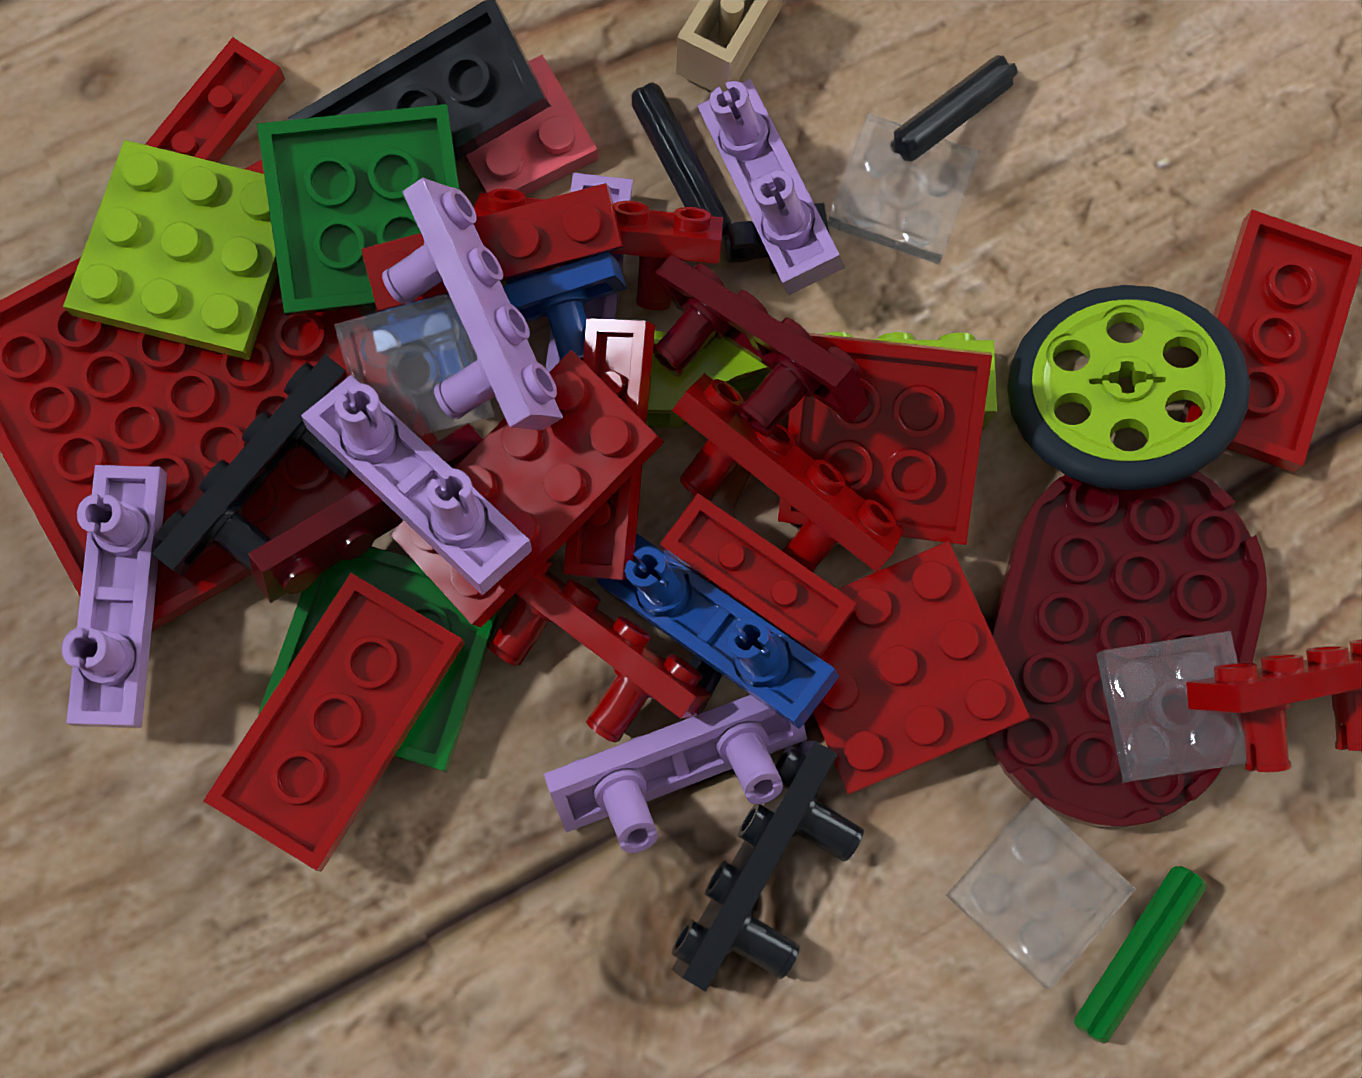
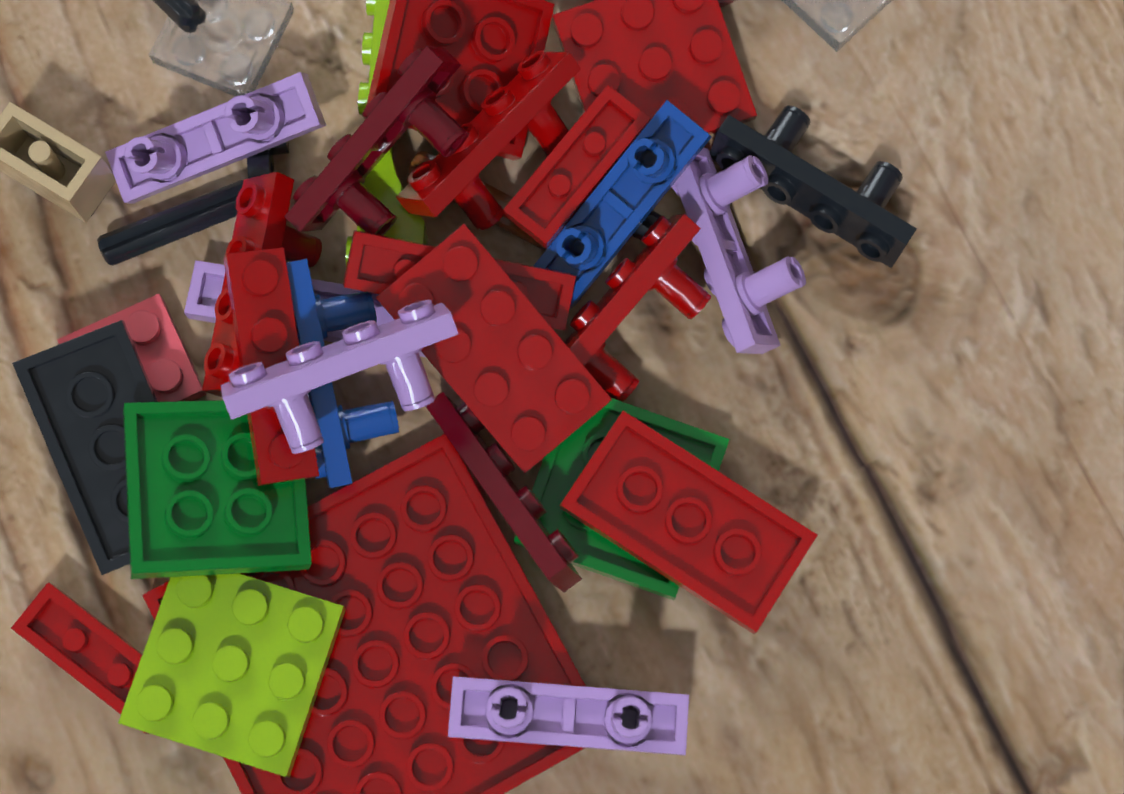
camera: 85 degrees left, 0 degrees up
black plate [152,354,353,577] -> none
lavender plate [301,375,532,595] -> none
clear plate [334,293,495,437] -> none

